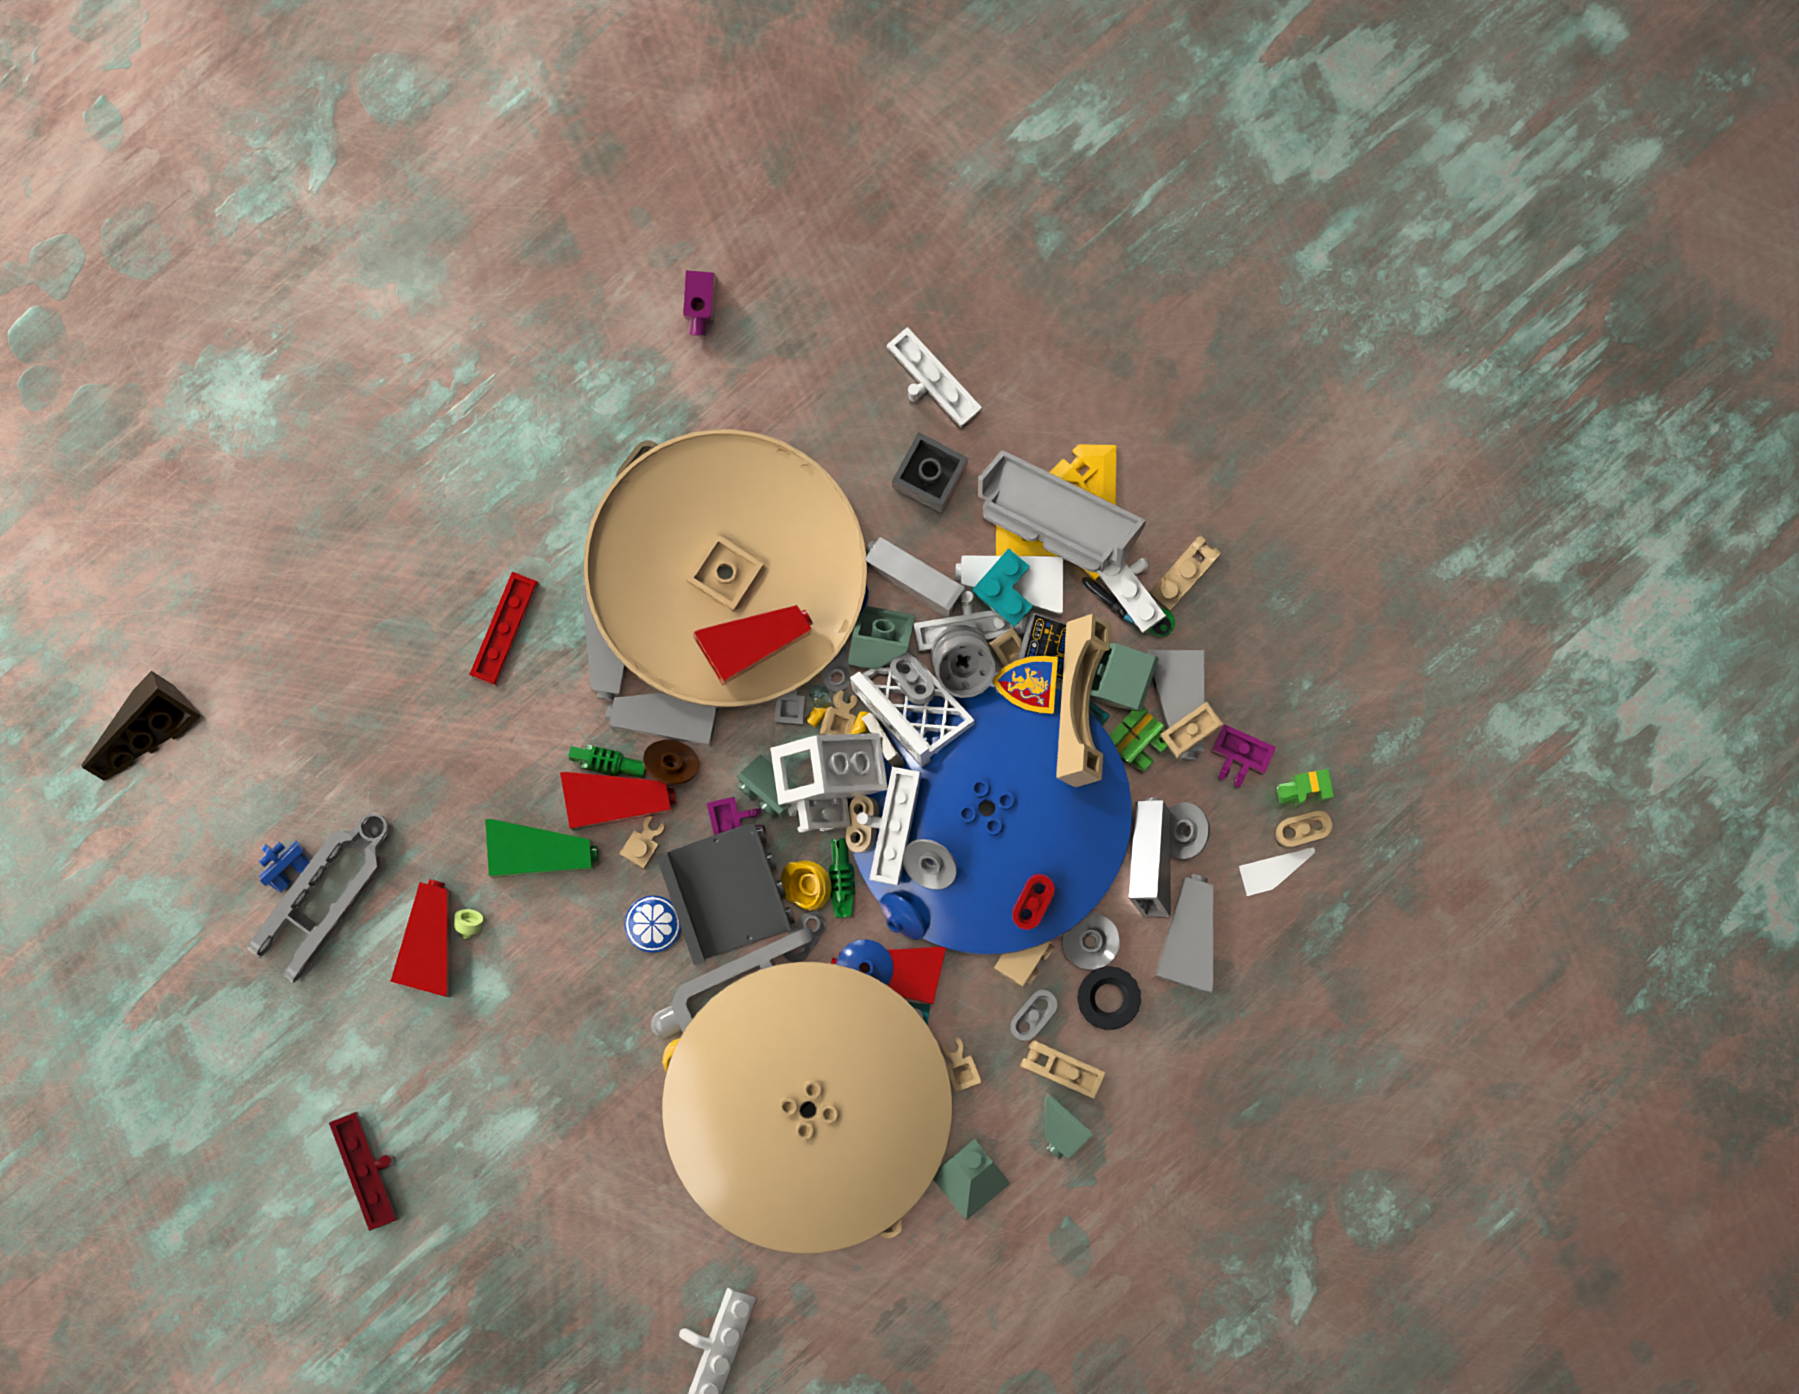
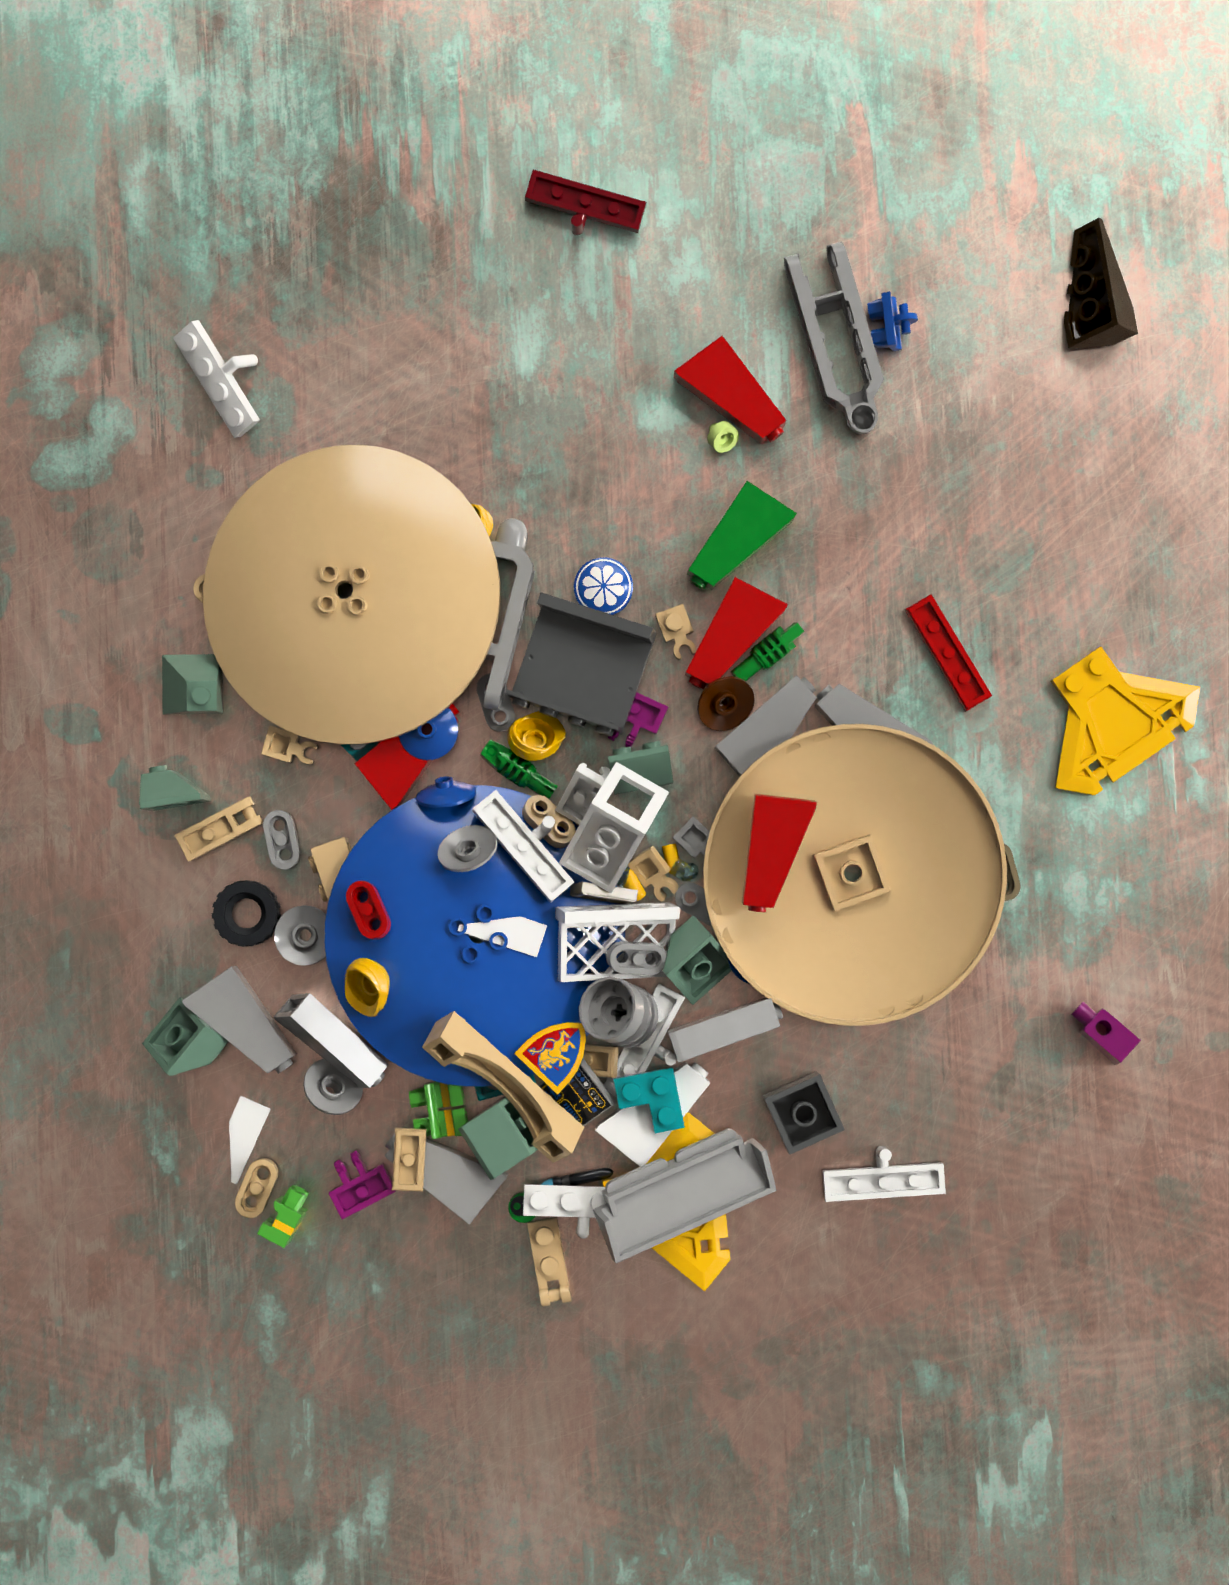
camera: 120 degrees right, 5 degrees up
none -> sand green slope [142,997,229,1076]
none -> yellow hat [345,958,390,1017]
none -> white sticker [457,916,547,957]
none -> yellow plate [1051,646,1200,796]

